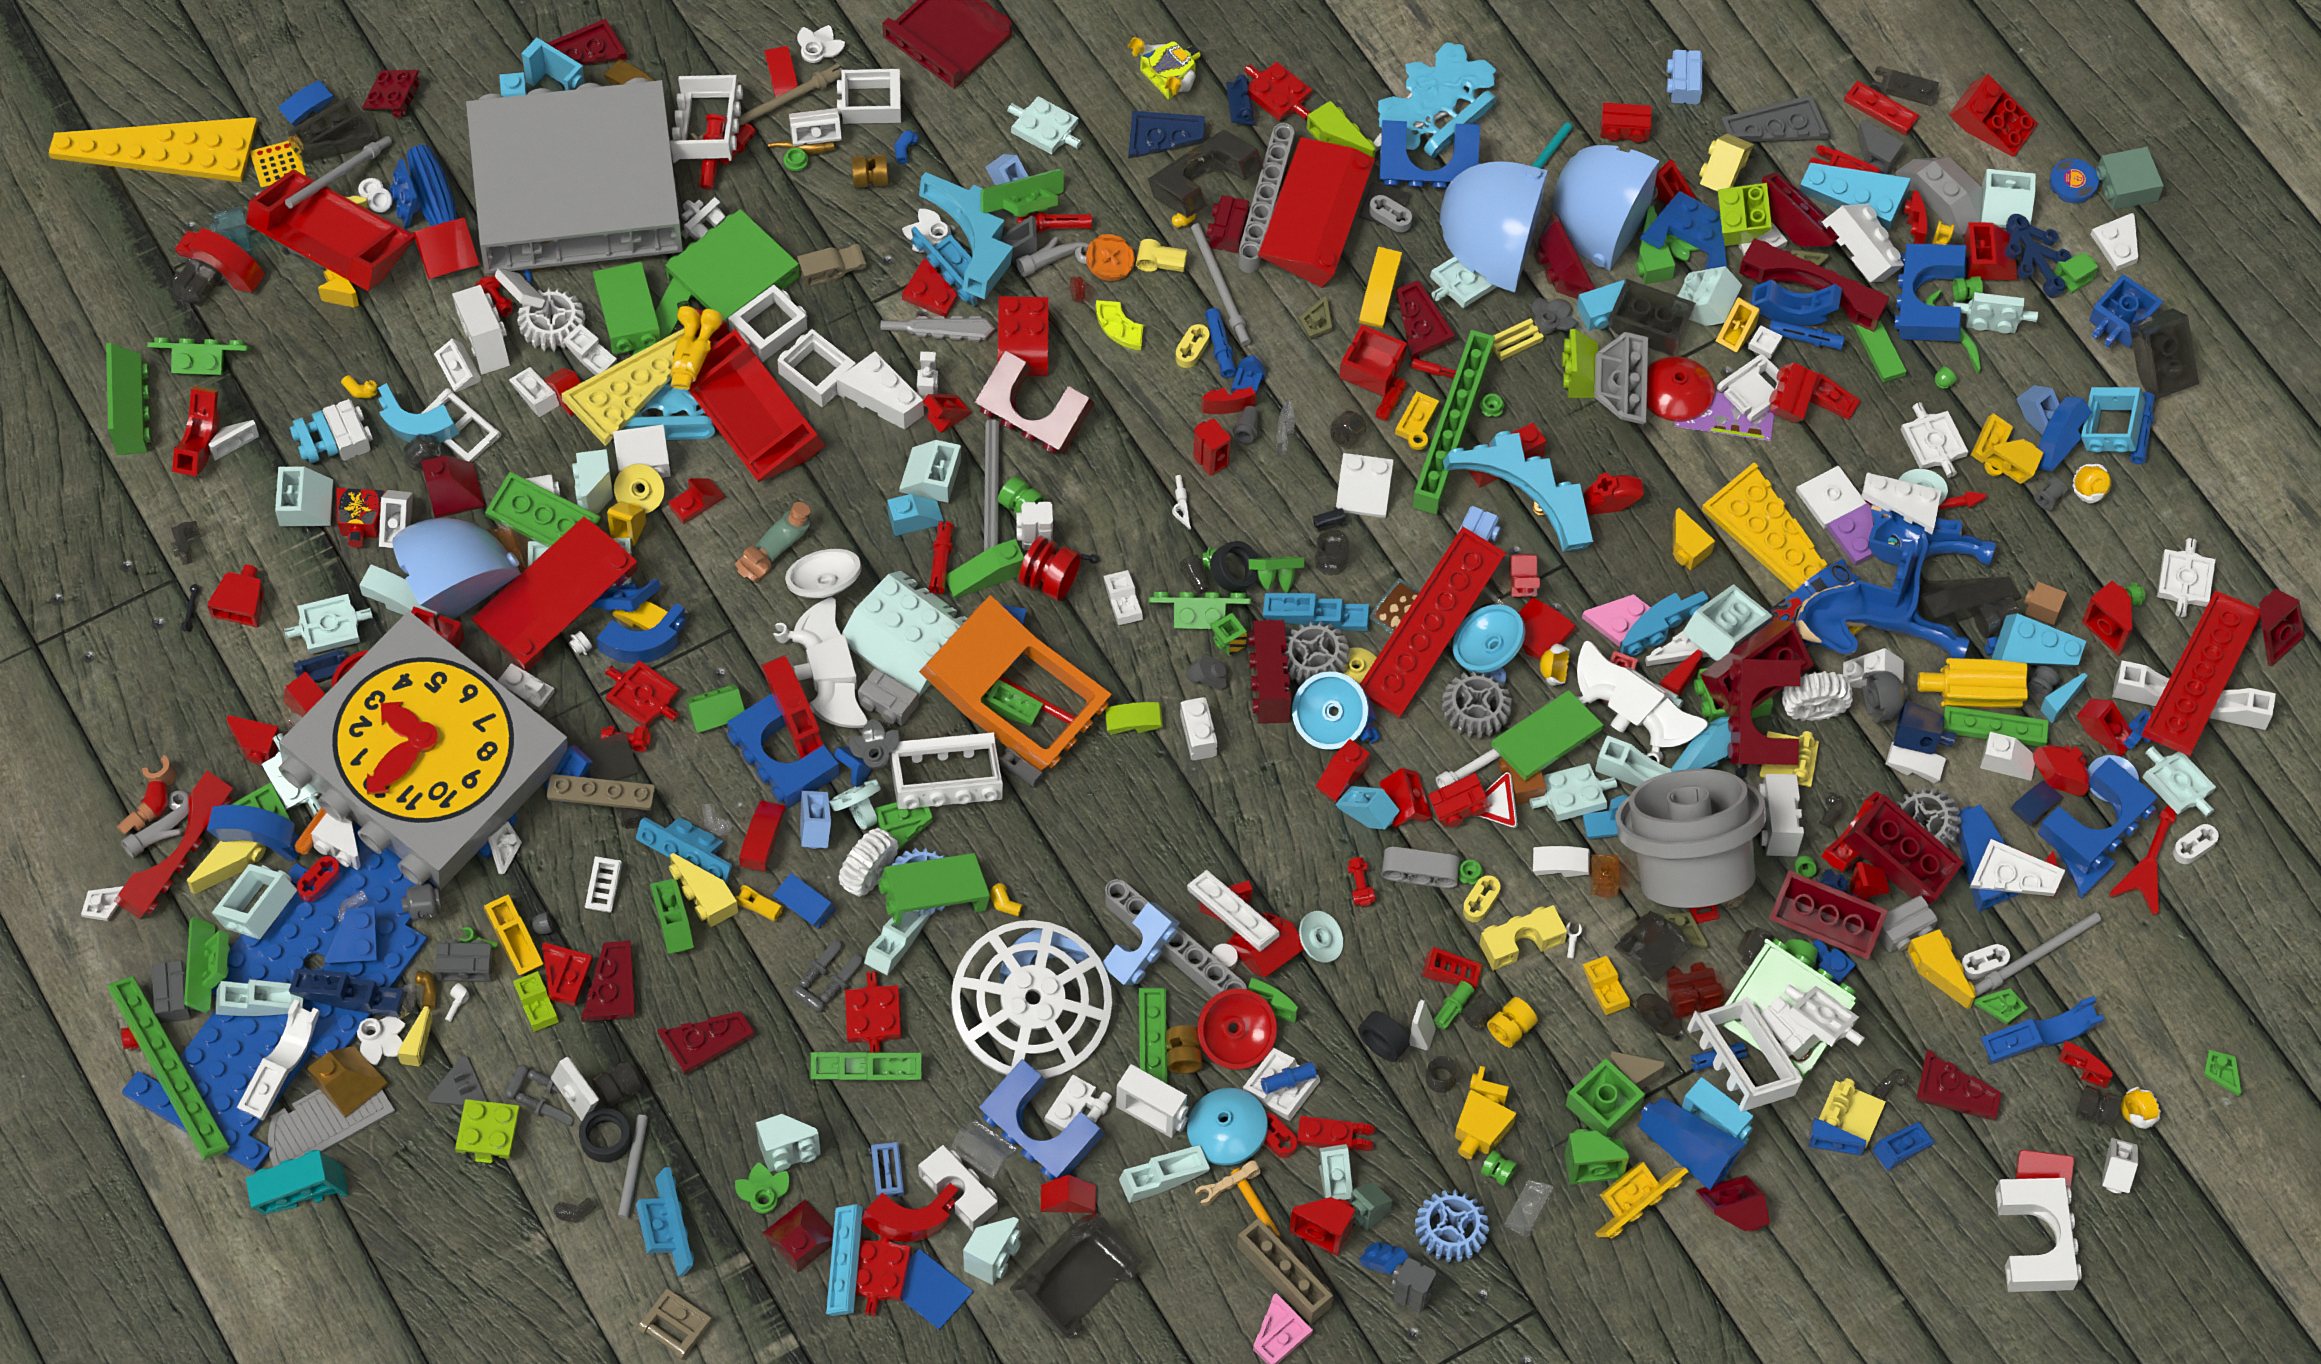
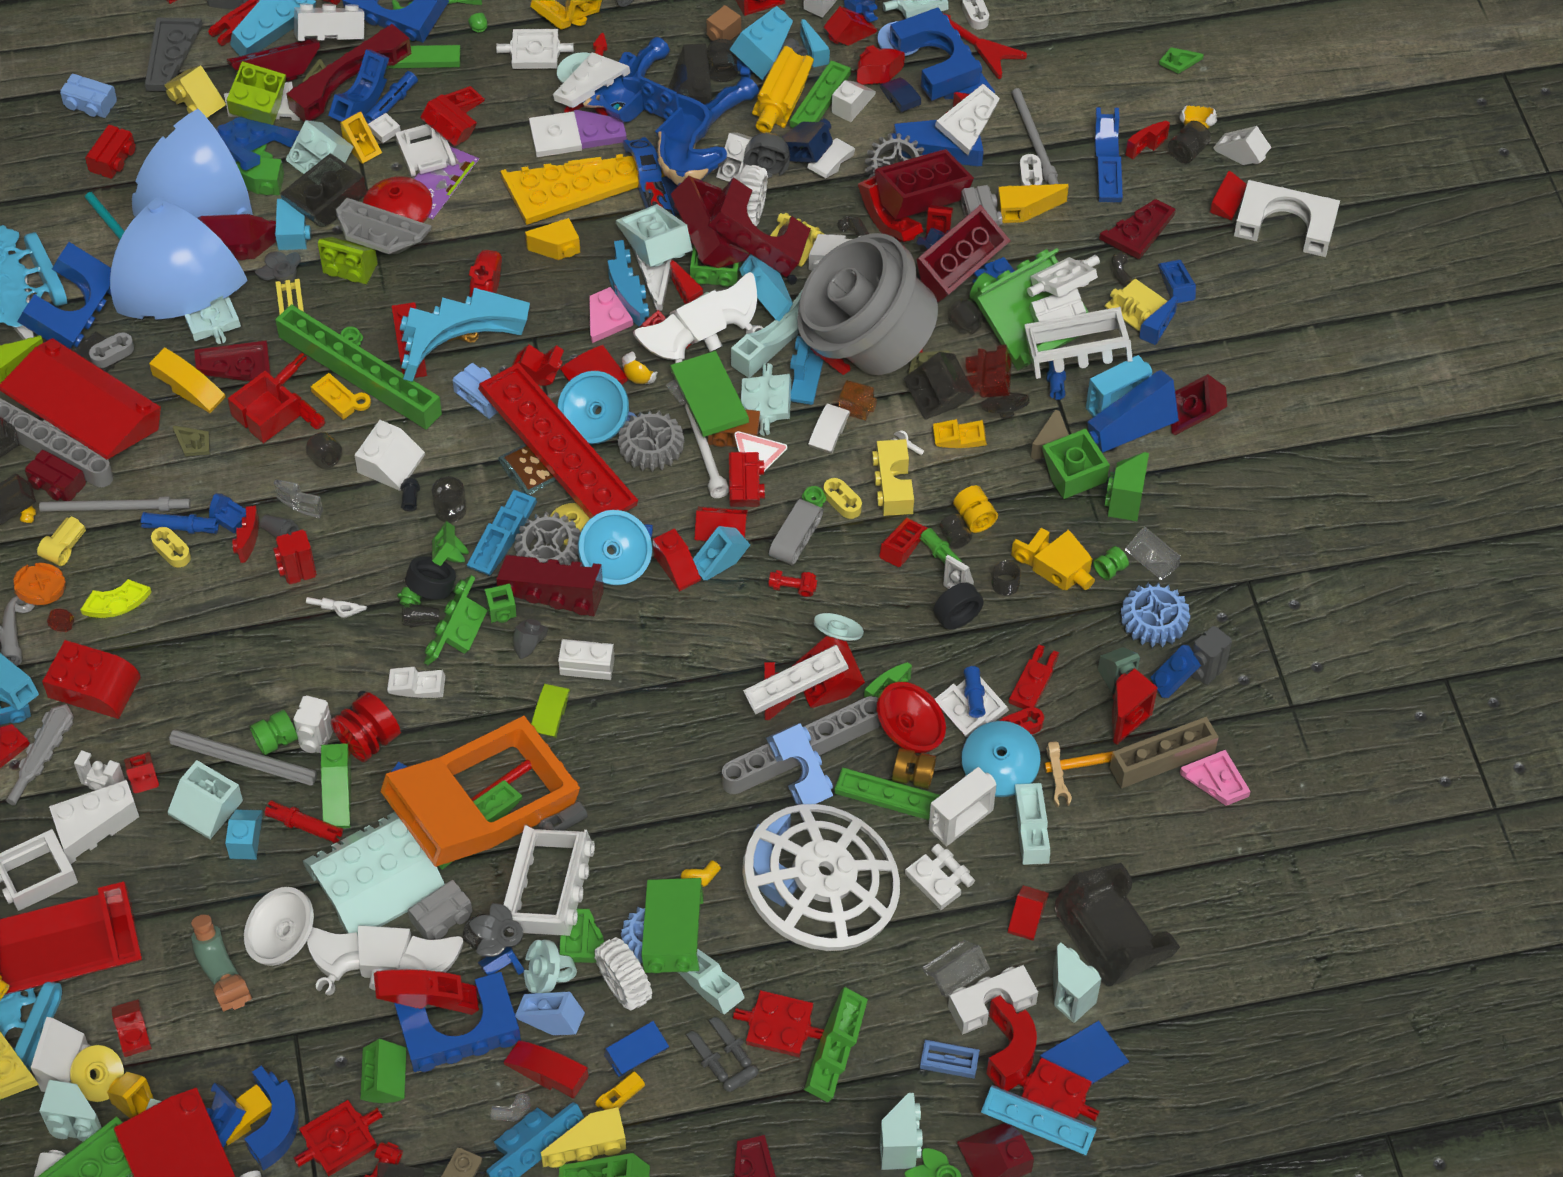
camera: 70 degrees left, 5 degrees down
arch [975,351,1094,455] -> none
arch [979,1059,1105,1180] -> none
white tile [1211,944,1238,970] -> none
light aqua slope [1319,1144,1353,1200] -> none
yellow bracket [1595,1162,1688,1238] -> none
bright green piece [1973,988,2028,1024] -> none

